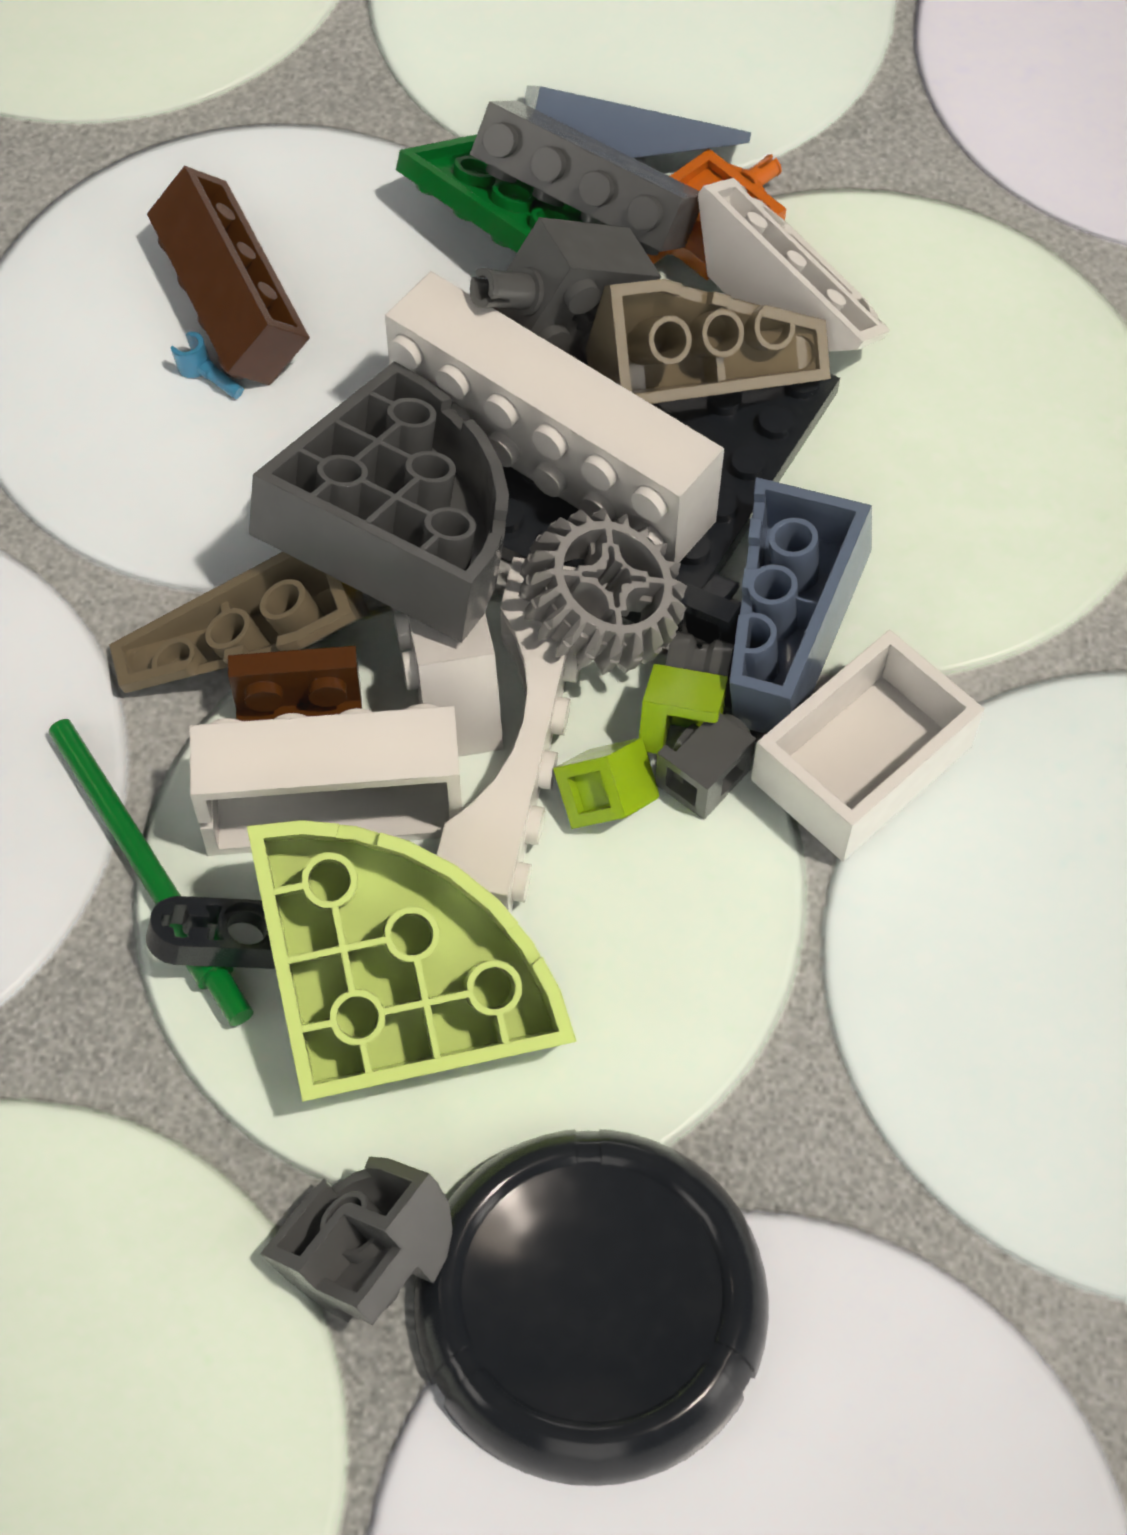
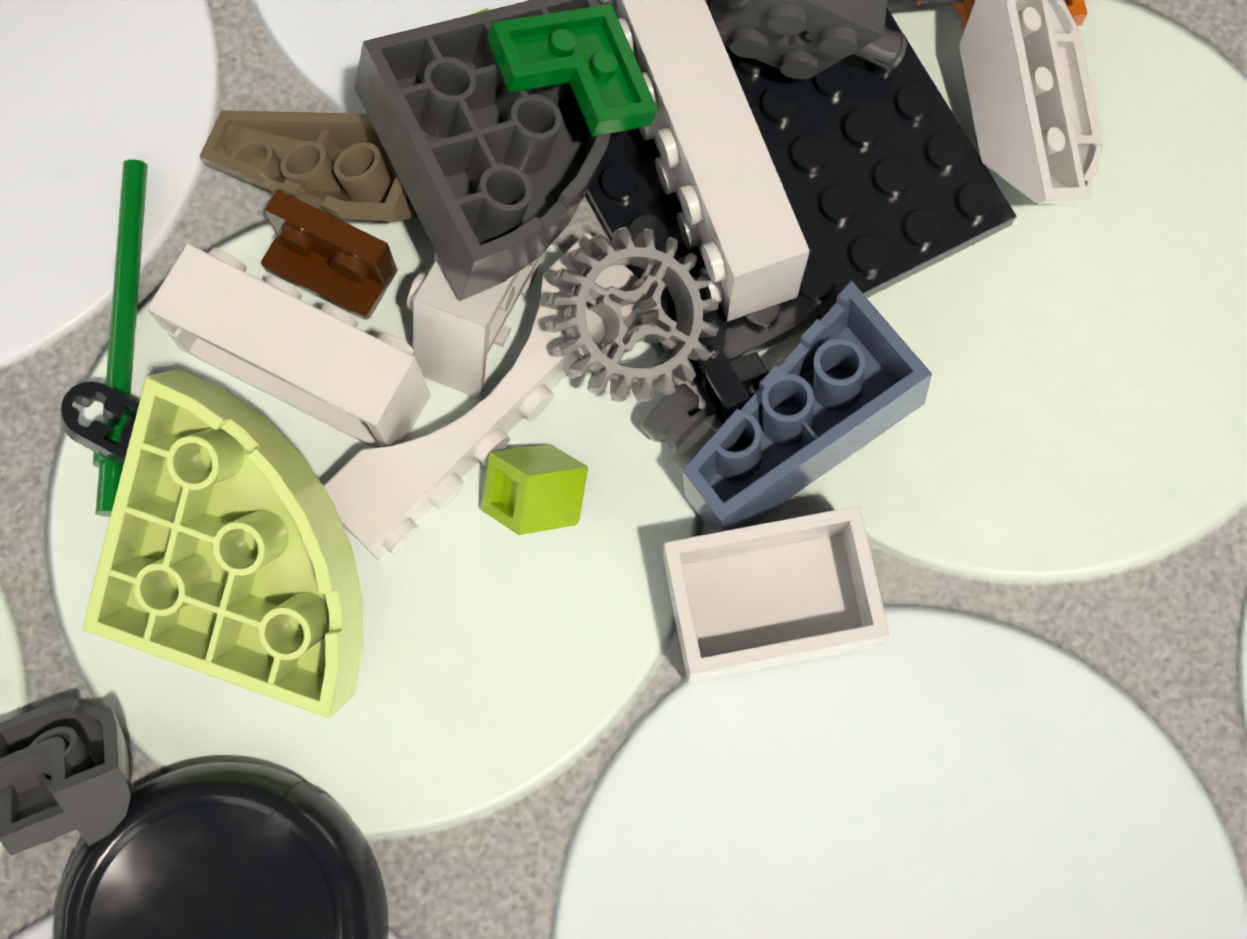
camera: 35 degrees right, 15 degrees up
dark tan wedge [586,279,831,404] -> none
lime panel [639,664,728,754] -> none
dark grey brick [655,713,756,820] -> none
none -> green plate [487,4,658,137]

